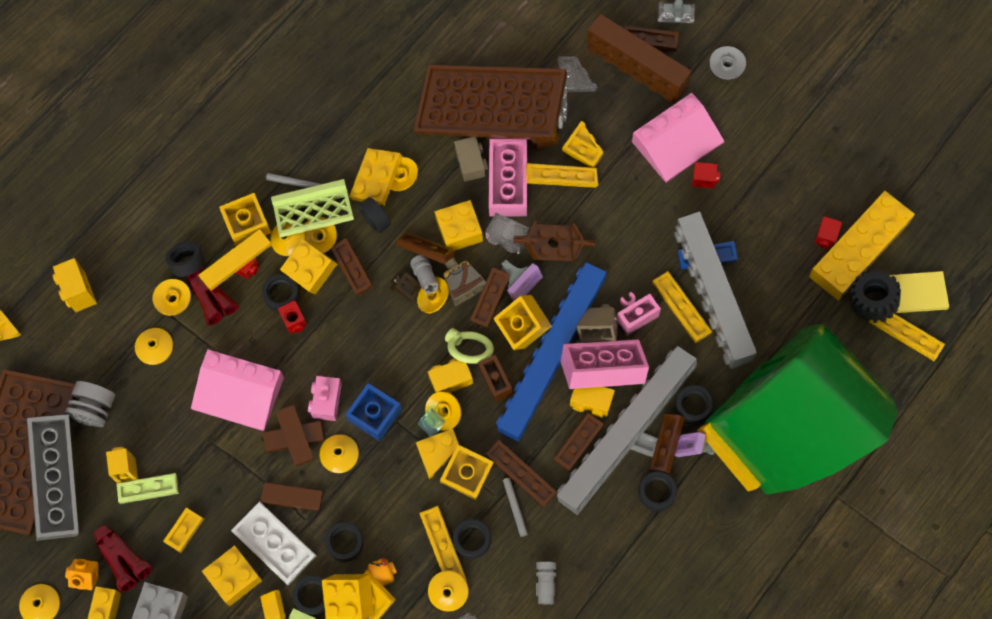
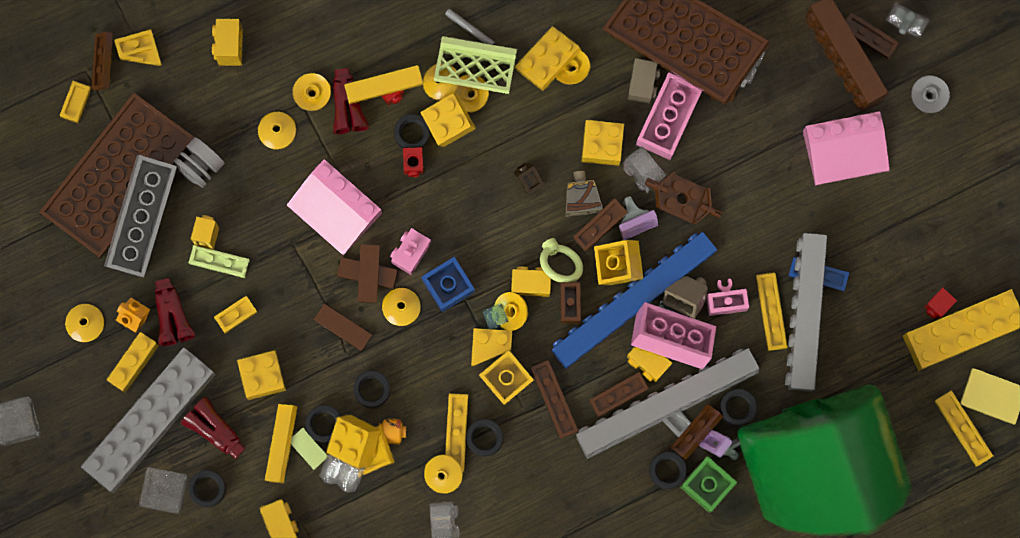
camera: 15 degrees right, 10 degrees up
black tyre [166,241,205,277] -> none
yellow brick [219,193,271,246] -> none
white tile [231,501,316,586] -> none
reddish brown plate [331,238,374,296] -> none
black tyre [358,197,391,233] -> none
reddish brown tile [396,232,455,264] -> none
light grey axle [410,255,438,294] -> none
yellow dish [417,277,449,313] -> none
light grey bar [503,478,528,537] -> none
yellow tile [525,163,598,188] -> none
light grey axle [536,562,556,605] -> none
clear wing [557,56,597,92] -> none
yellow wing [562,121,603,168] -> none
red brick [692,162,720,189] -> none
yellow tile [697,423,761,492] -> none
black tyre [851,269,901,323] -> none
none -> bright green brick [680,456,737,513]

